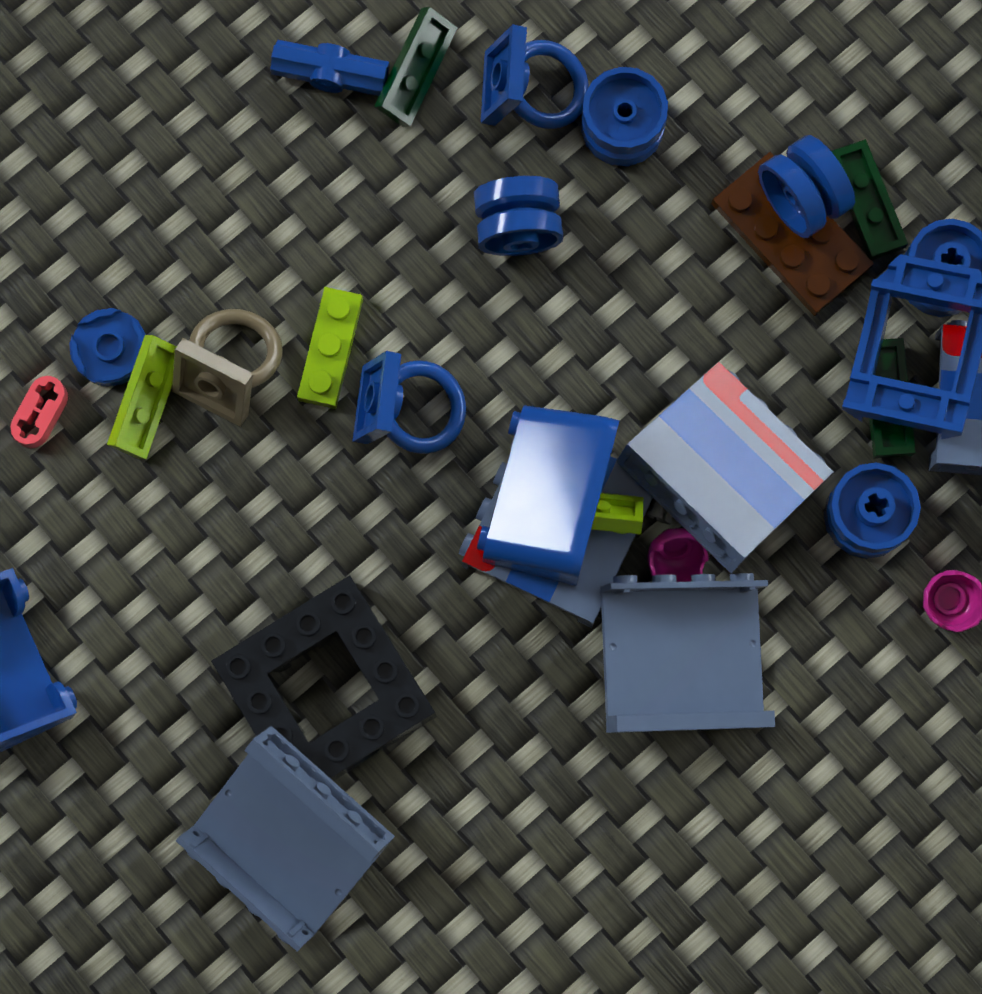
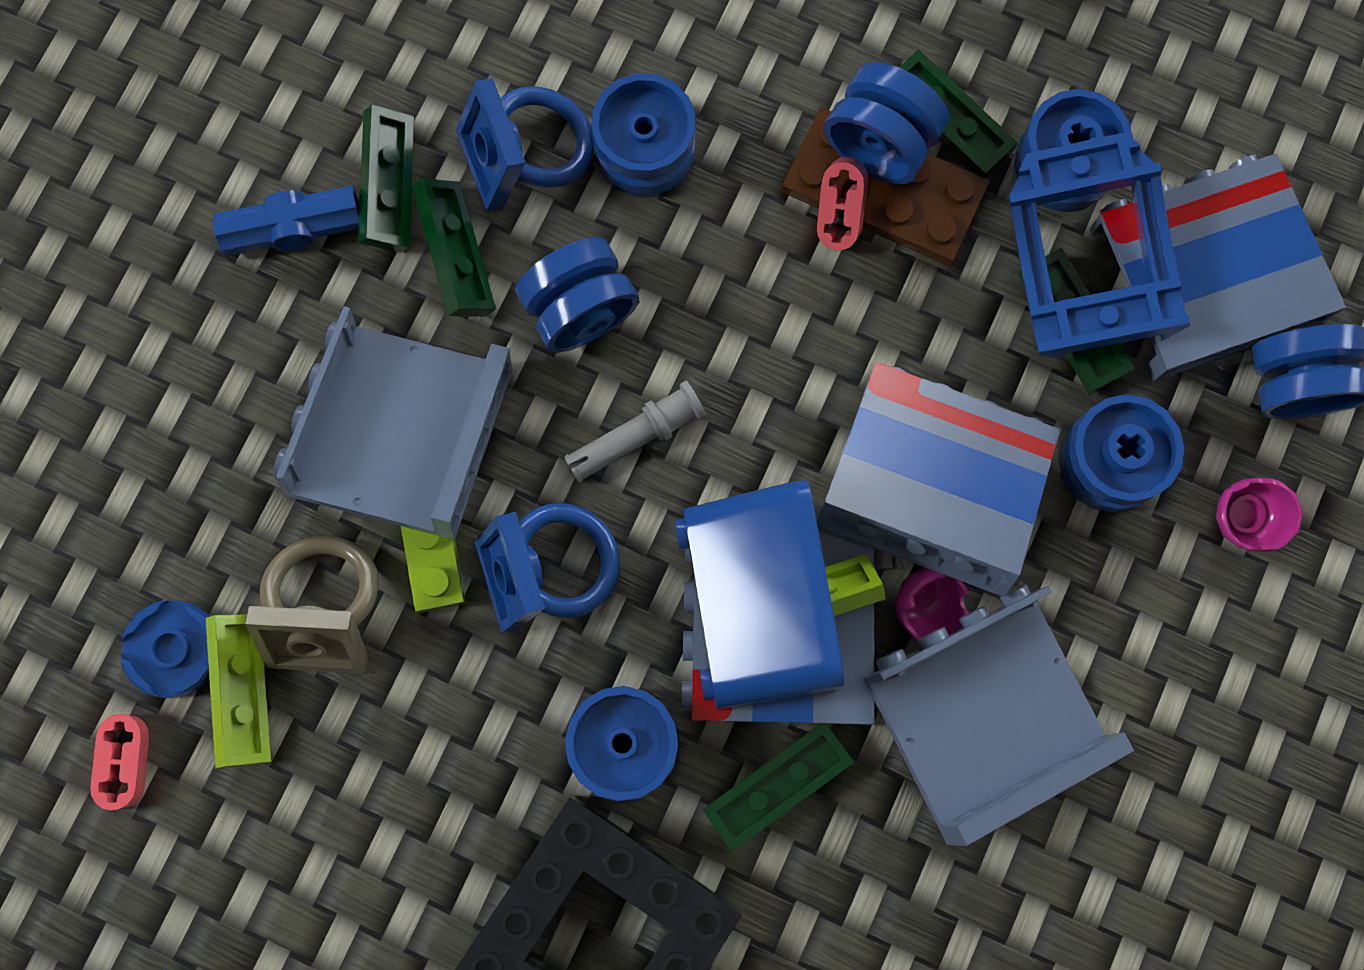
camera: 25 degrees left, 0 degrees up
none -> sand blue panel [274,306,513,540]
none -> dark green plate [412,178,496,317]
none -> light grey pin [564,380,707,483]
none -> blue wheel [565,686,679,801]
none -> dark green plate [702,723,854,852]
none -> coral beam [817,157,868,250]

